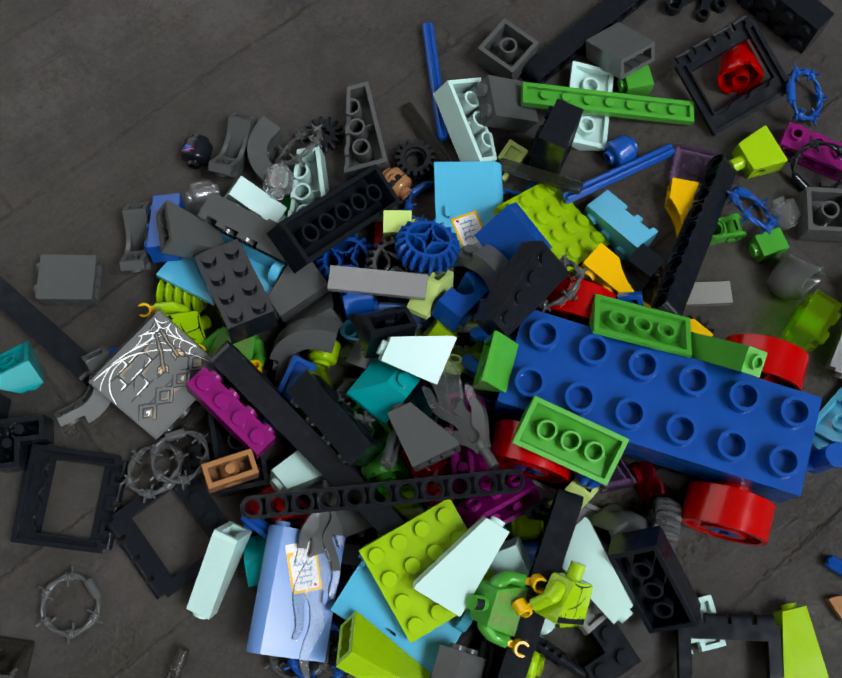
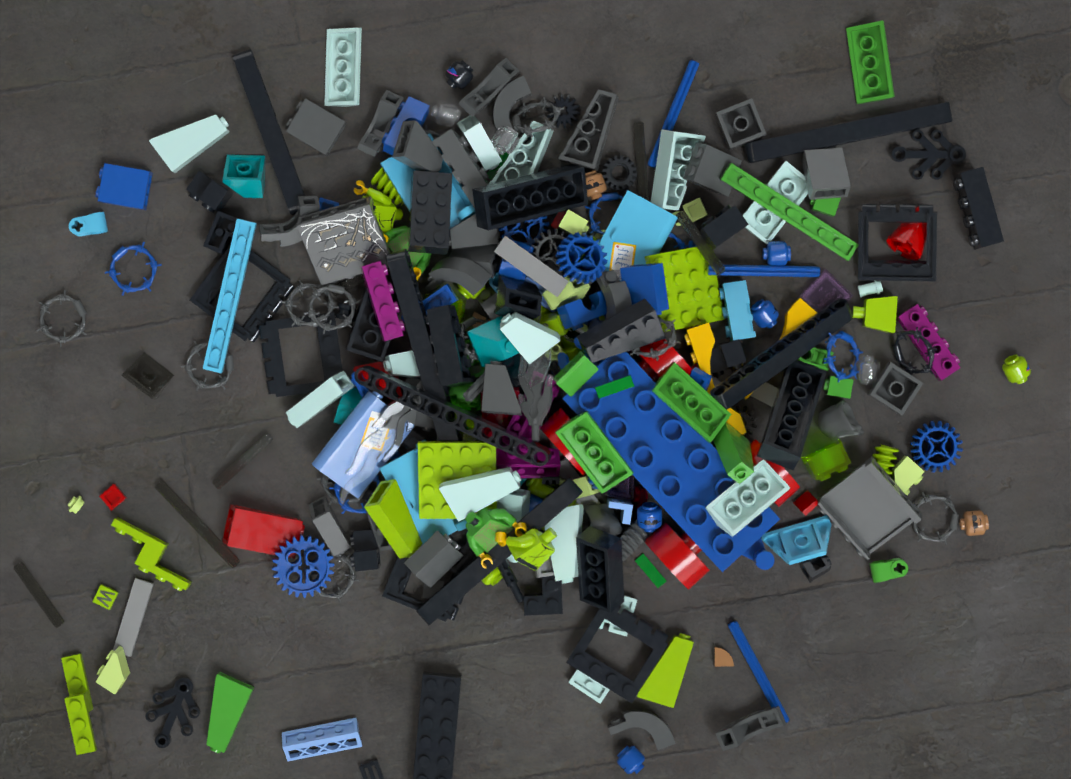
camera: 30 degrees right, 15 degrees up
medium nougat brick [201,449,259,494] -> none
blue piece [786,63,828,126] -> none
none -> medium azure plate [203,218,257,373]
none -> light aqua slope [324,28,362,107]
none -> green window [595,375,634,399]
none -> light blue fence [607,497,633,525]
none -> green window [635,553,666,588]
none -> blue head [637,502,662,532]
none -> light aqua slope [706,459,790,537]
none -> blue head [751,299,779,328]
none -> black brick [757,360,827,470]
none -> red tile [793,490,818,516]
none -> light aqua pin [858,280,883,297]

